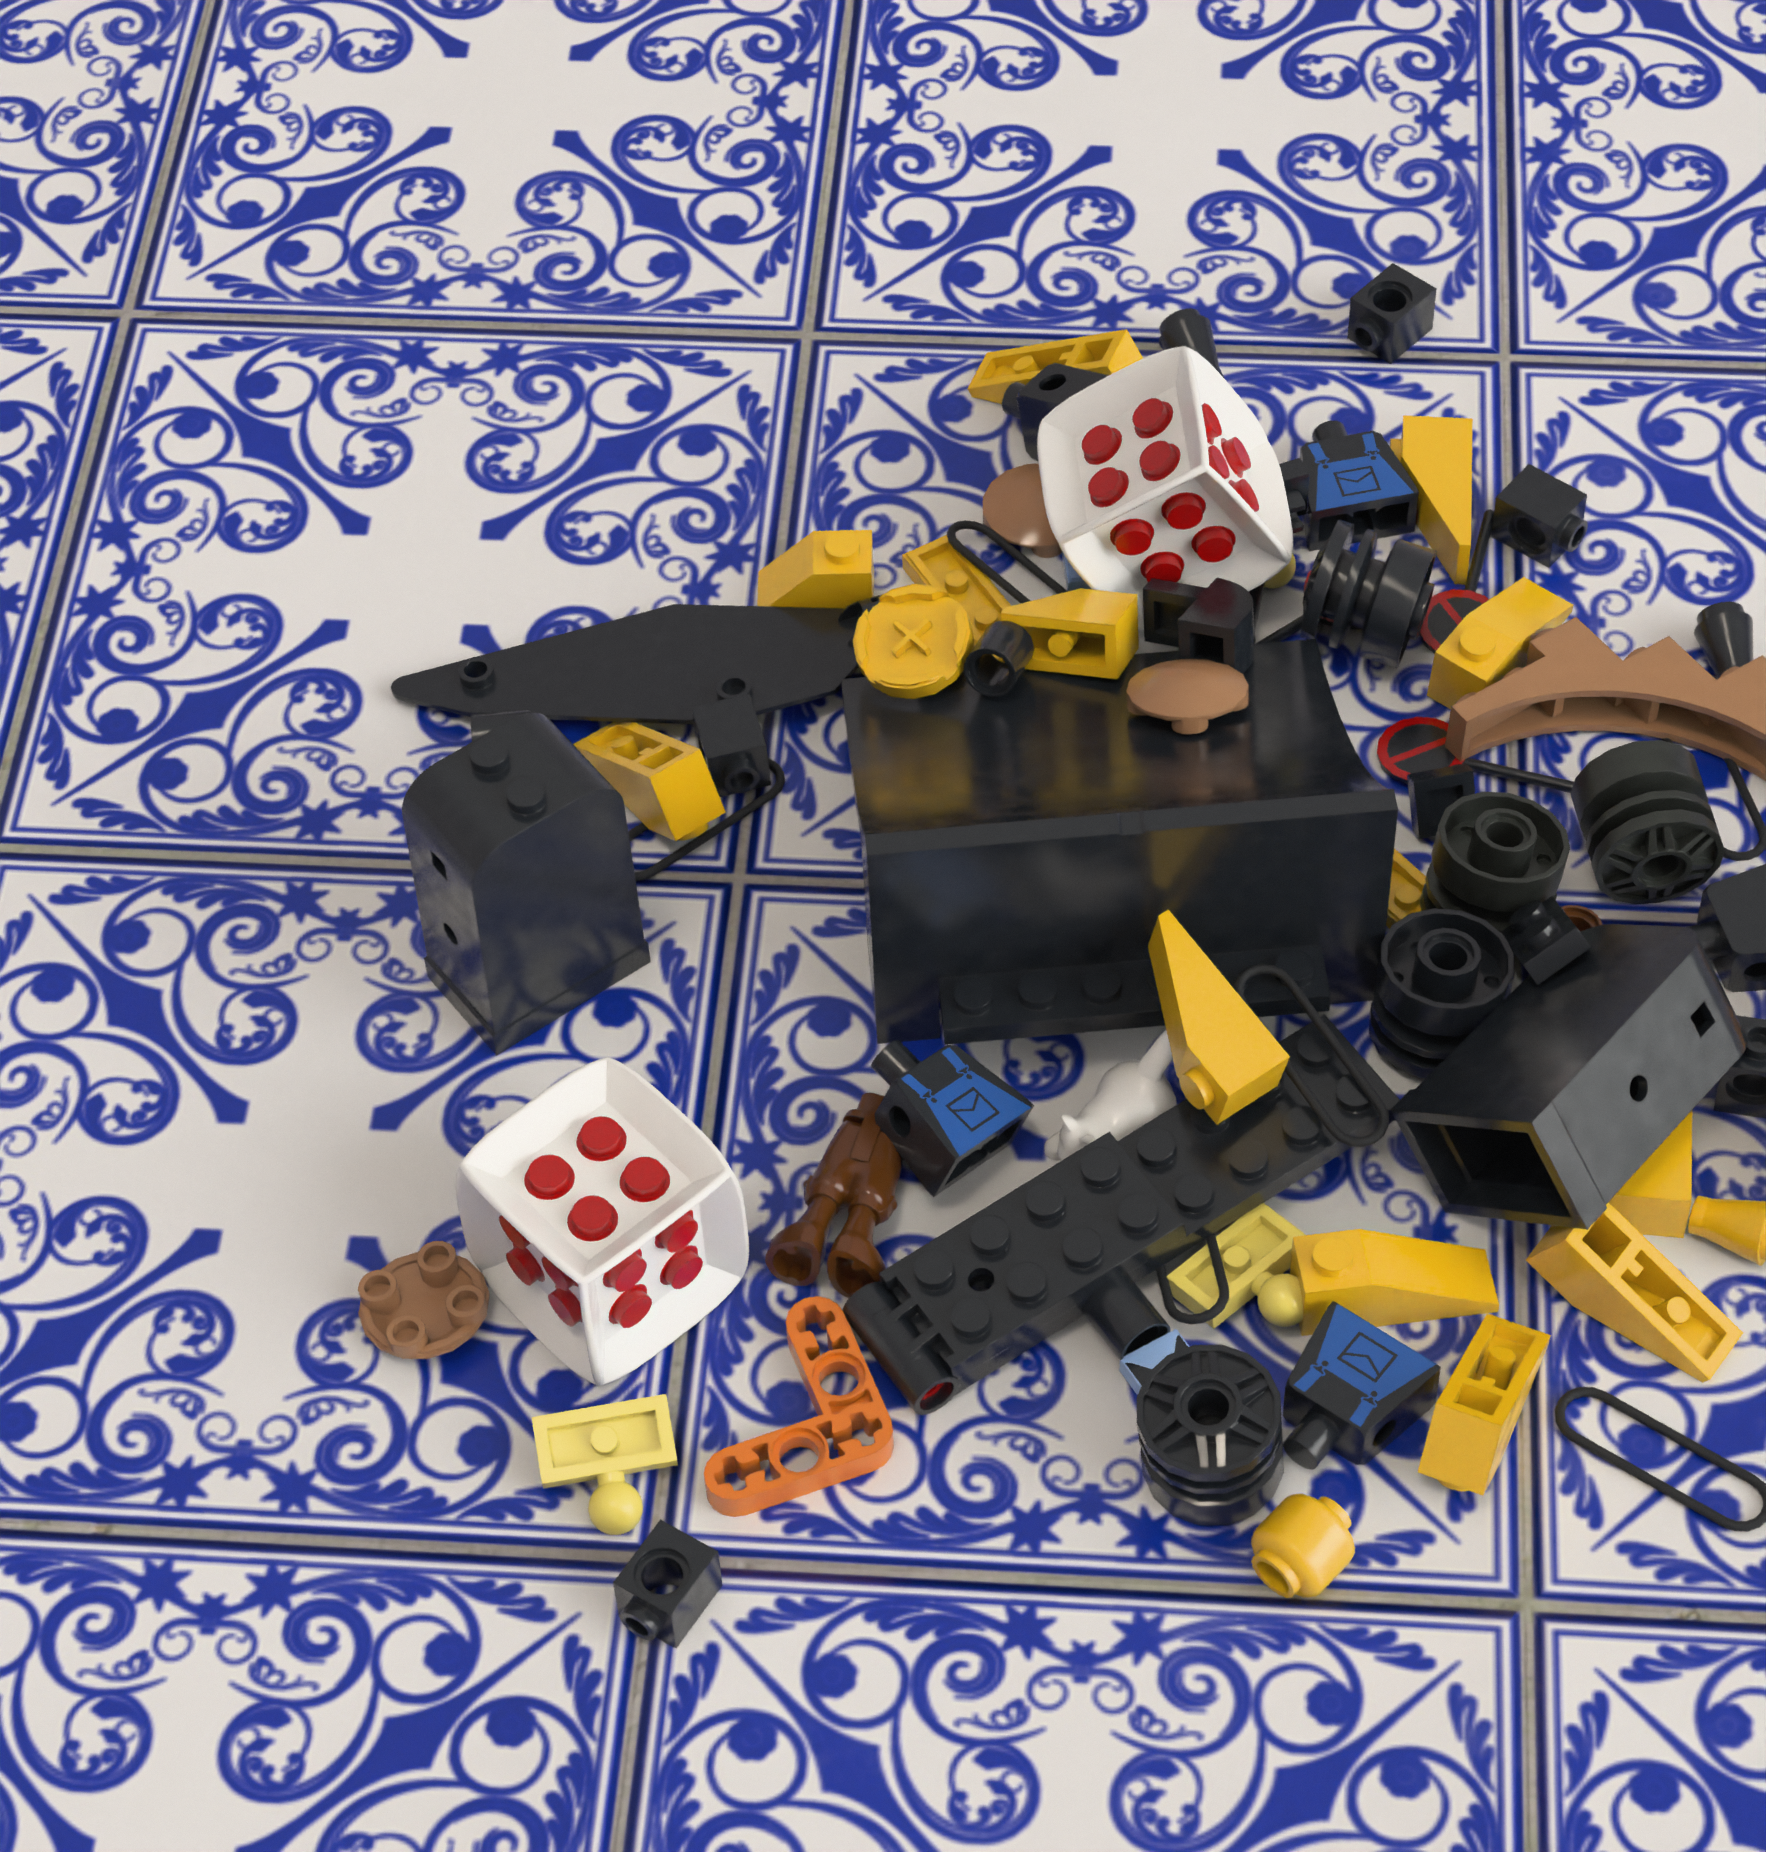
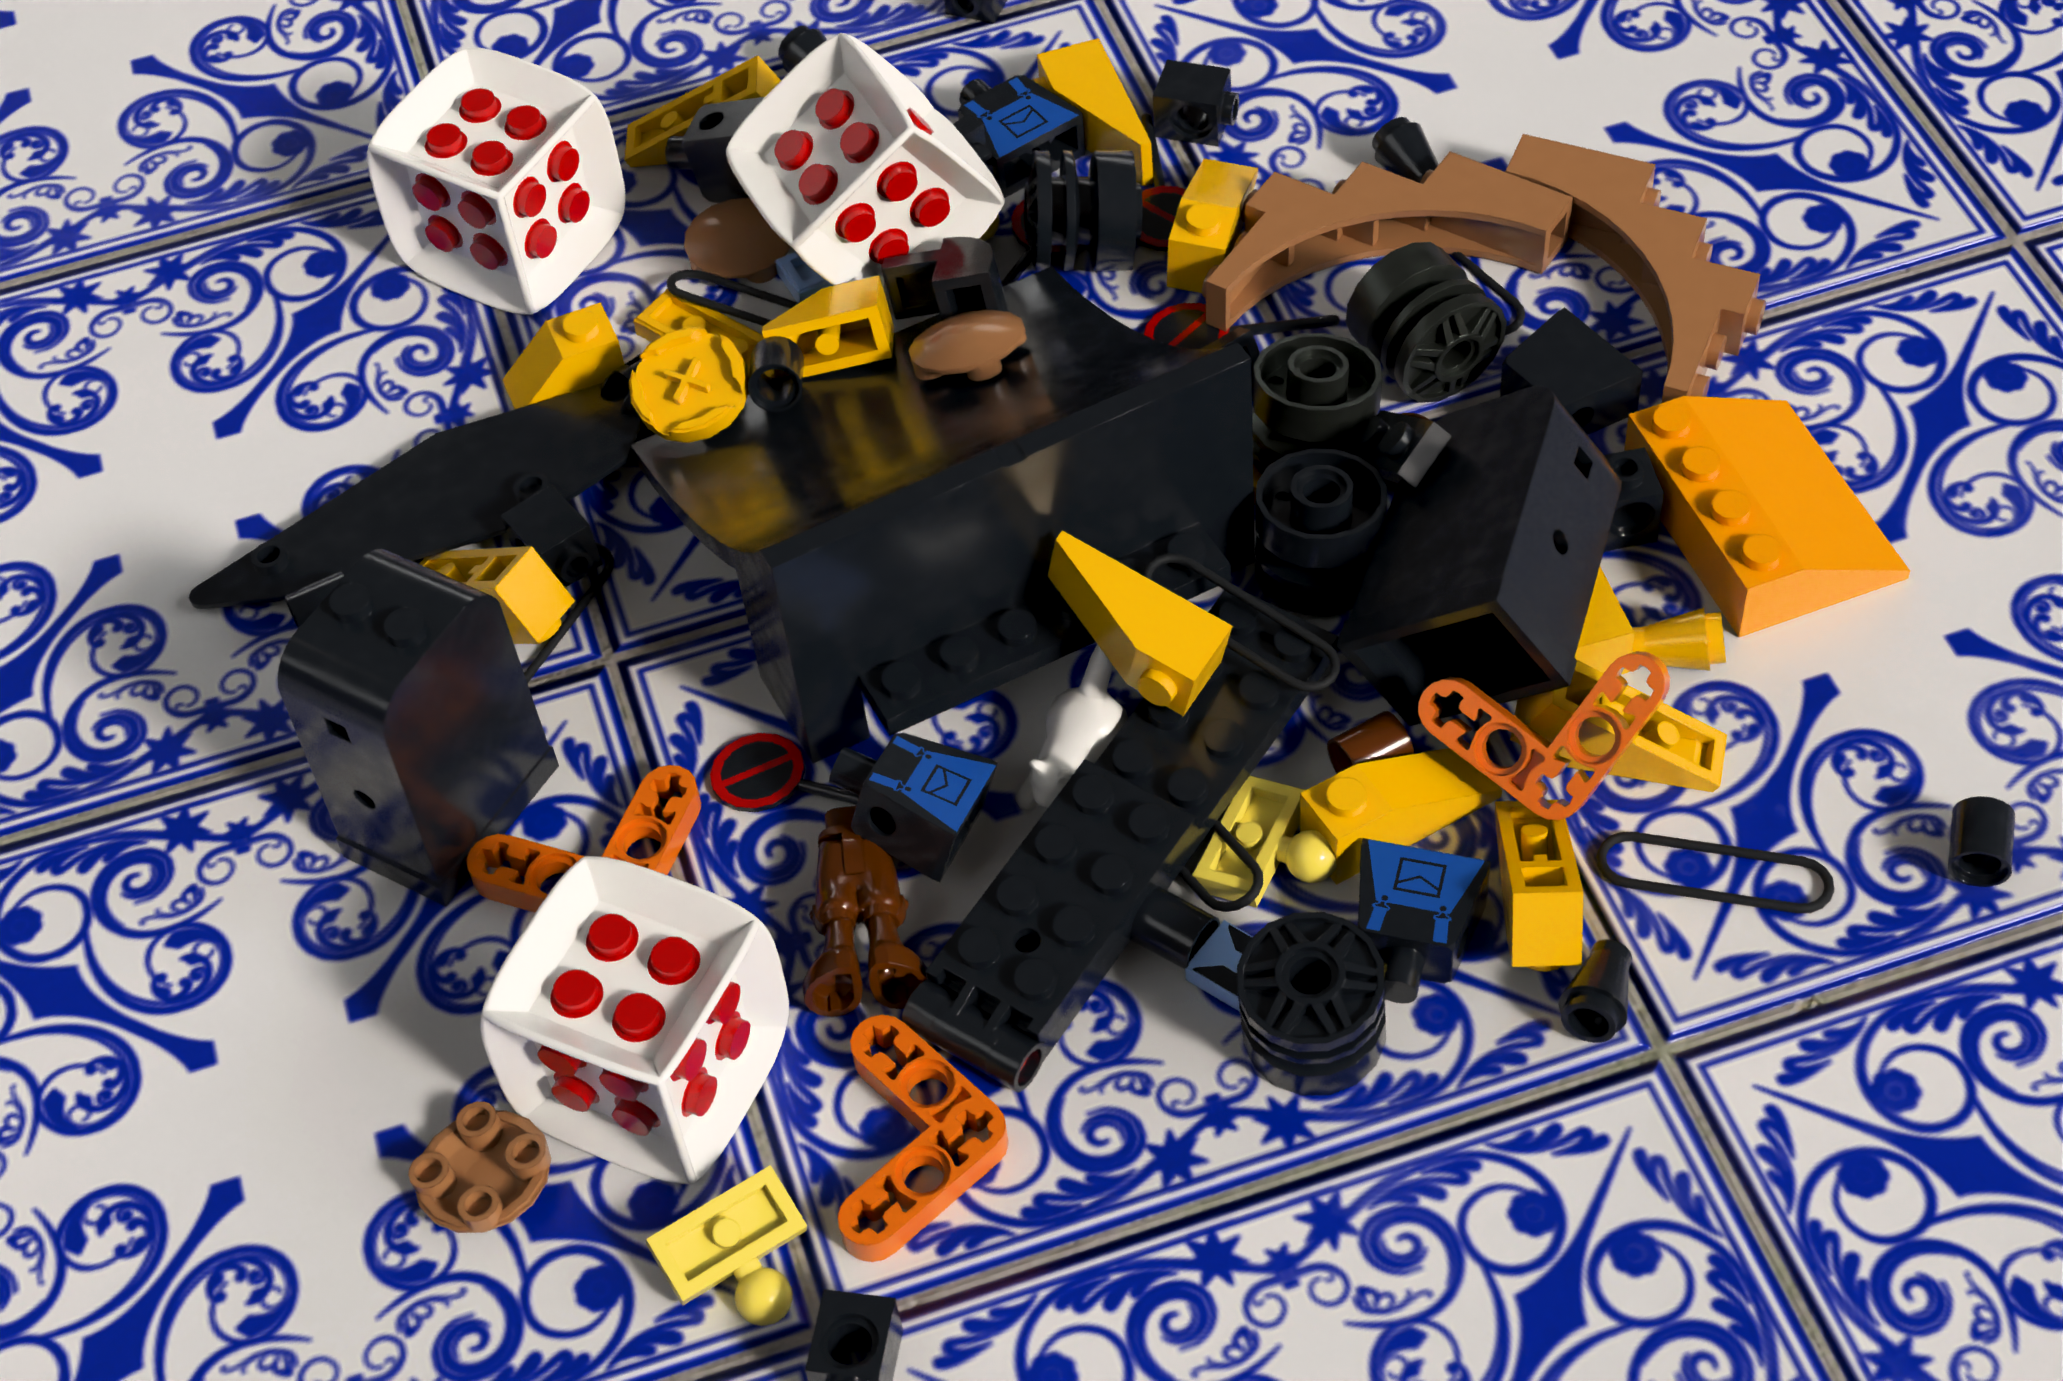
camera: 20 degrees left, 0 degrees up
yellow head [1251,1494,1355,1598] -> none
none -> white piece [367,47,626,315]
none -> orange beam [466,765,702,912]
none -> piece [710,733,859,812]
none -> reddish brown beam [1327,711,1414,774]
none -> orange beam [1418,651,1670,820]
none -> black cone [1558,939,1632,1043]

